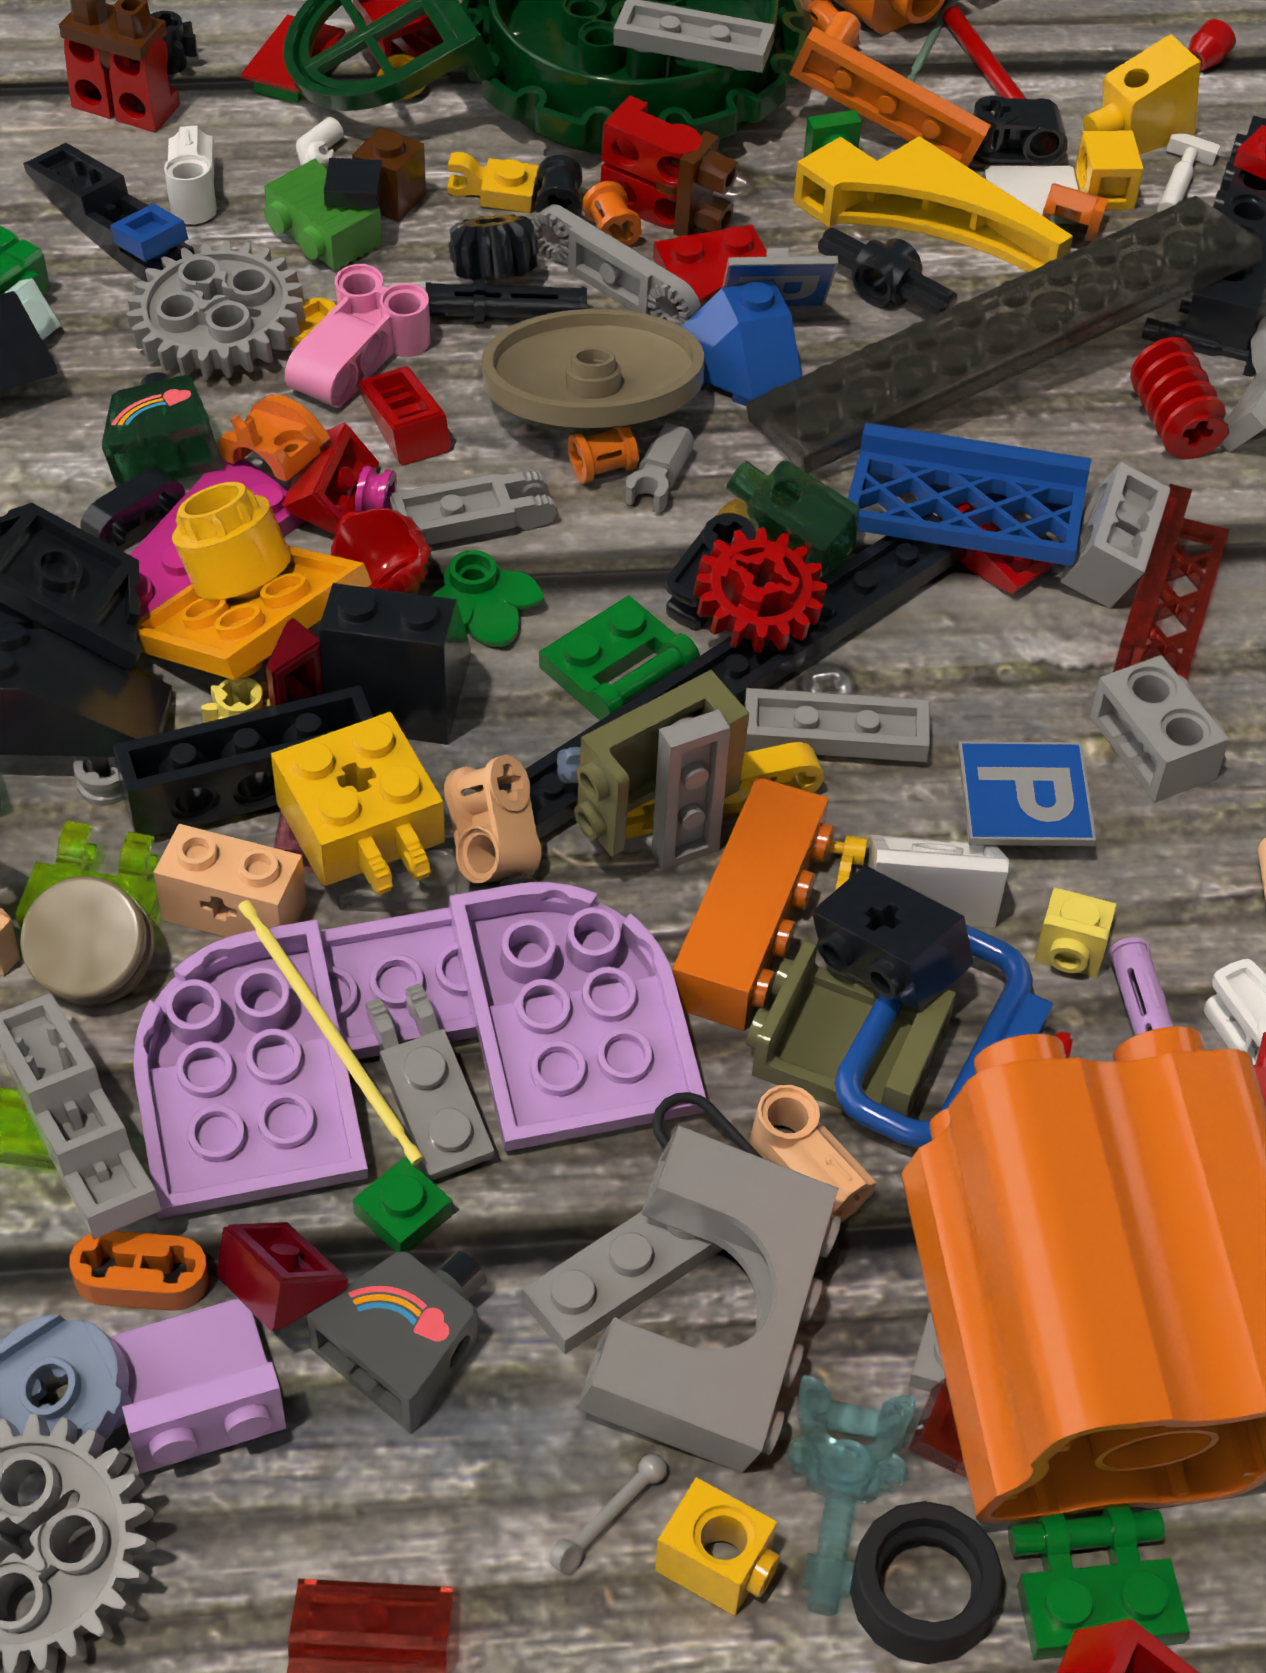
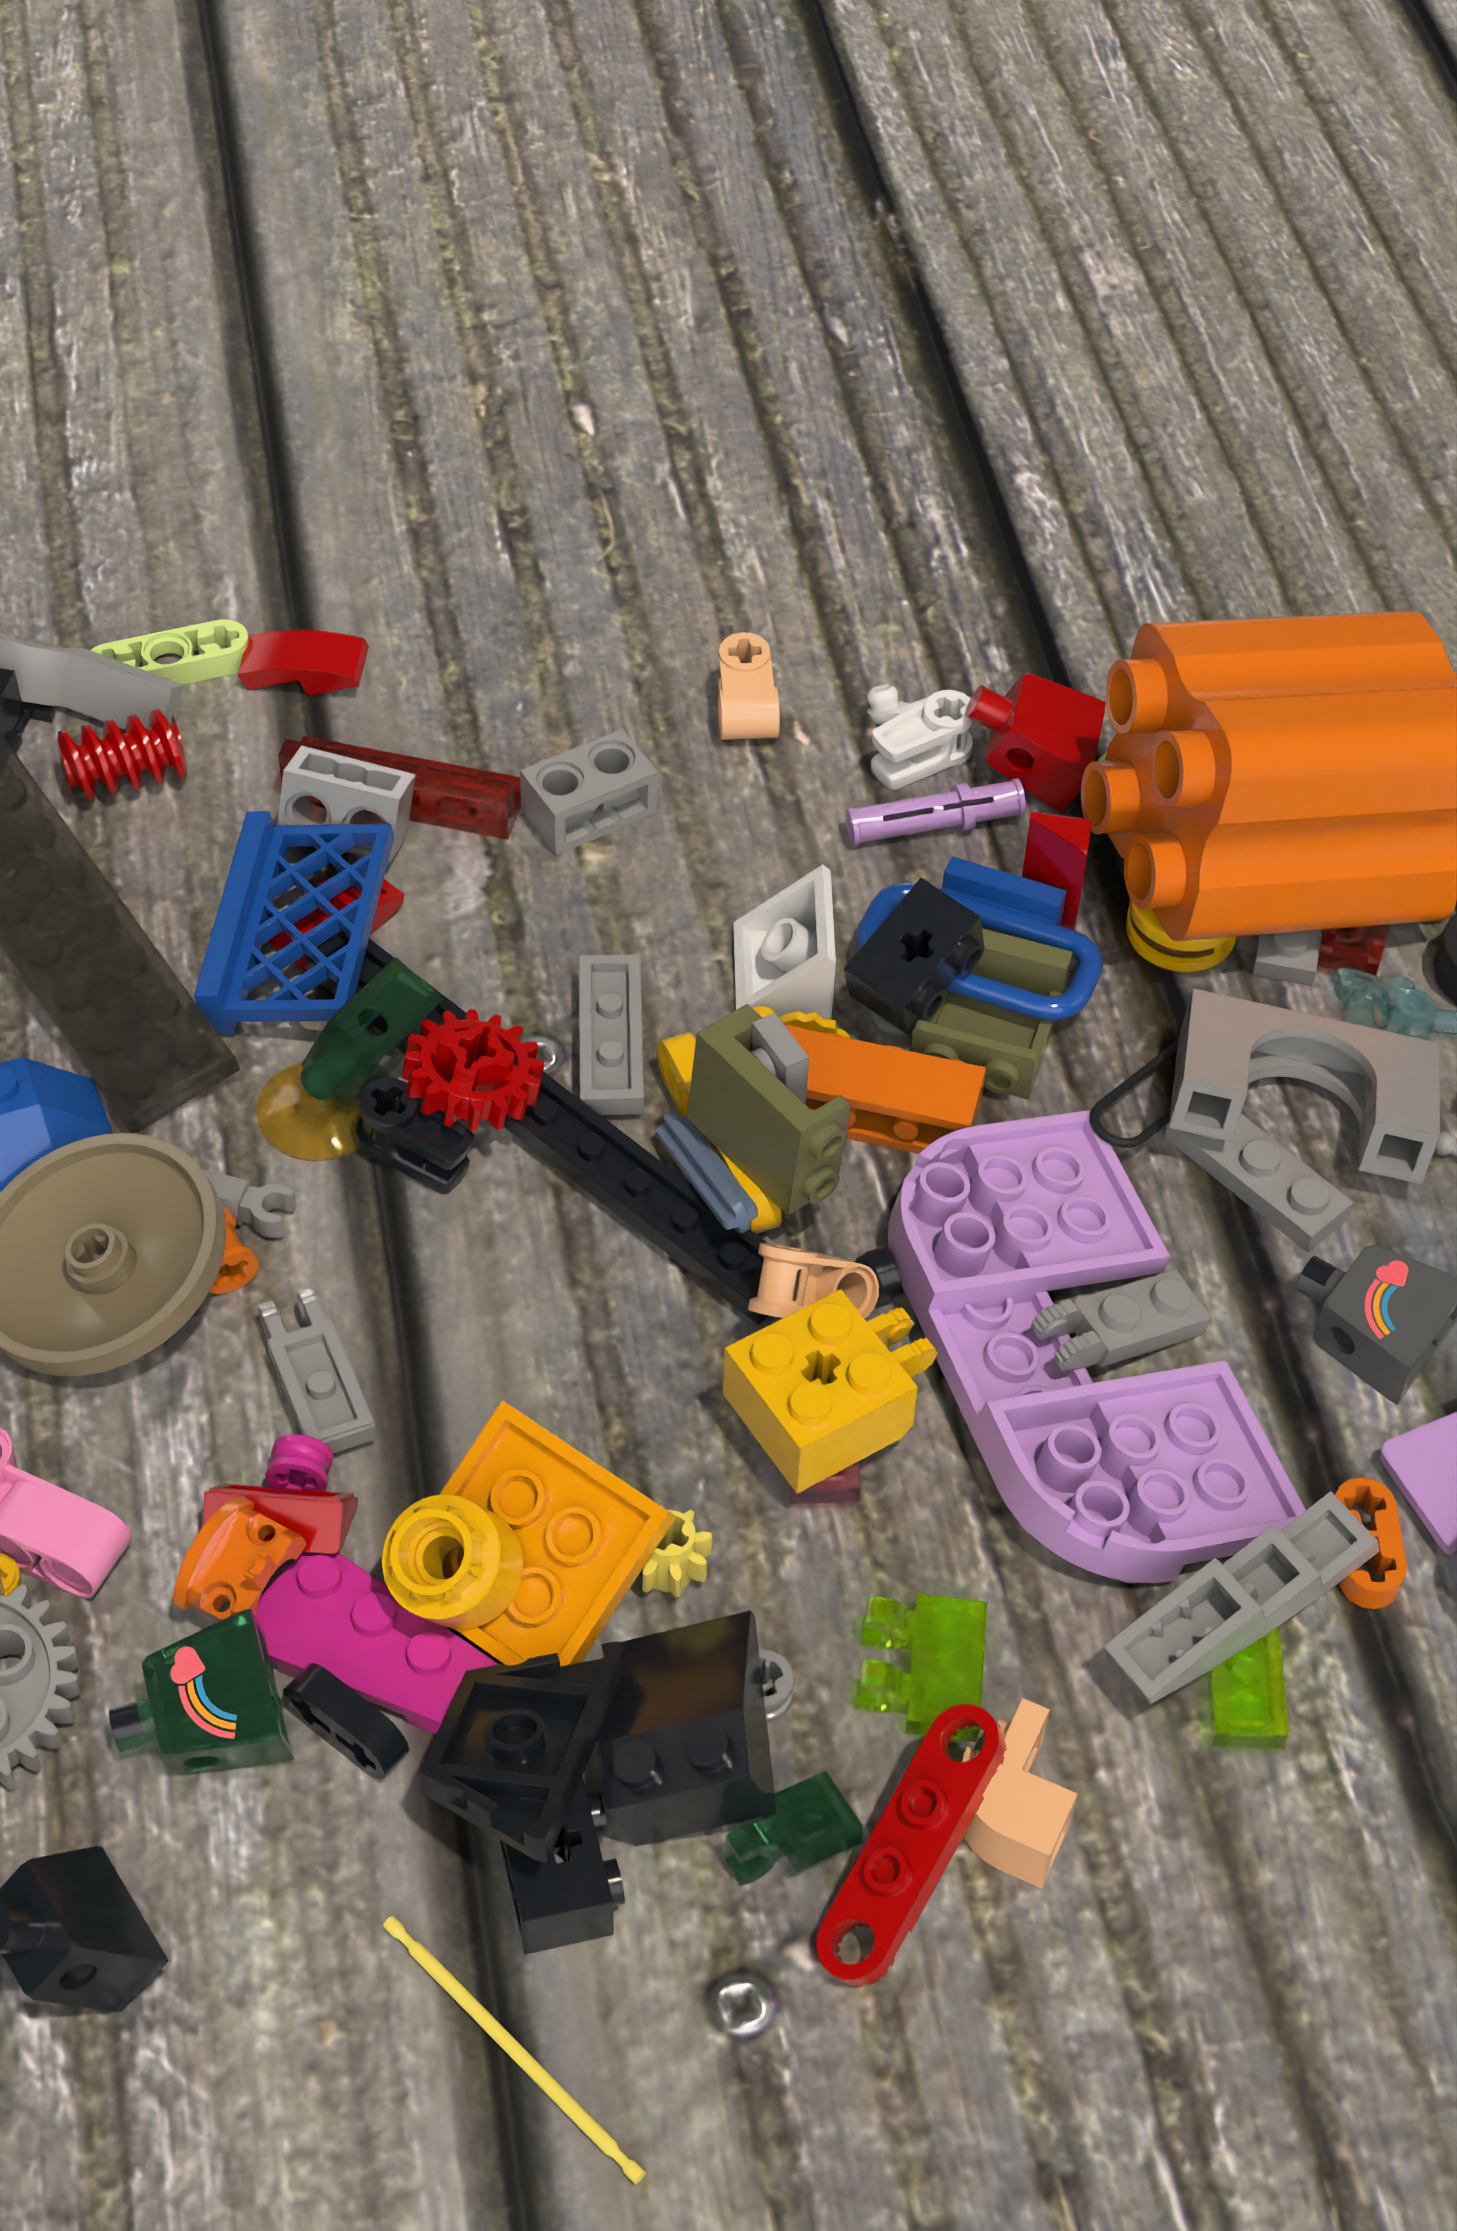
camera: 95 degrees left, 0 degrees up
dark tan head [20,876,155,1006] -> none
black brick [113,685,373,840] -> none
light nougat brick [153,824,307,937] -> none
dark red slope [217,1222,348,1331] -> none
light yellow piece [238,900,424,1165] -> none
dark red slope [266,618,324,707] -> none
black slope [319,583,471,745] -> none
red hair [331,508,433,594] -> none
green plate [352,1157,453,1252] -> none
red slope [357,366,451,465] -> none
green plate [432,550,544,647] -> none
green plate [539,595,700,720] -> none
light nougat piece [749,1085,877,1222] -> none
blue piece [957,741,1096,846] -> none
light yellow bracket [1034,887,1117,978] -> none

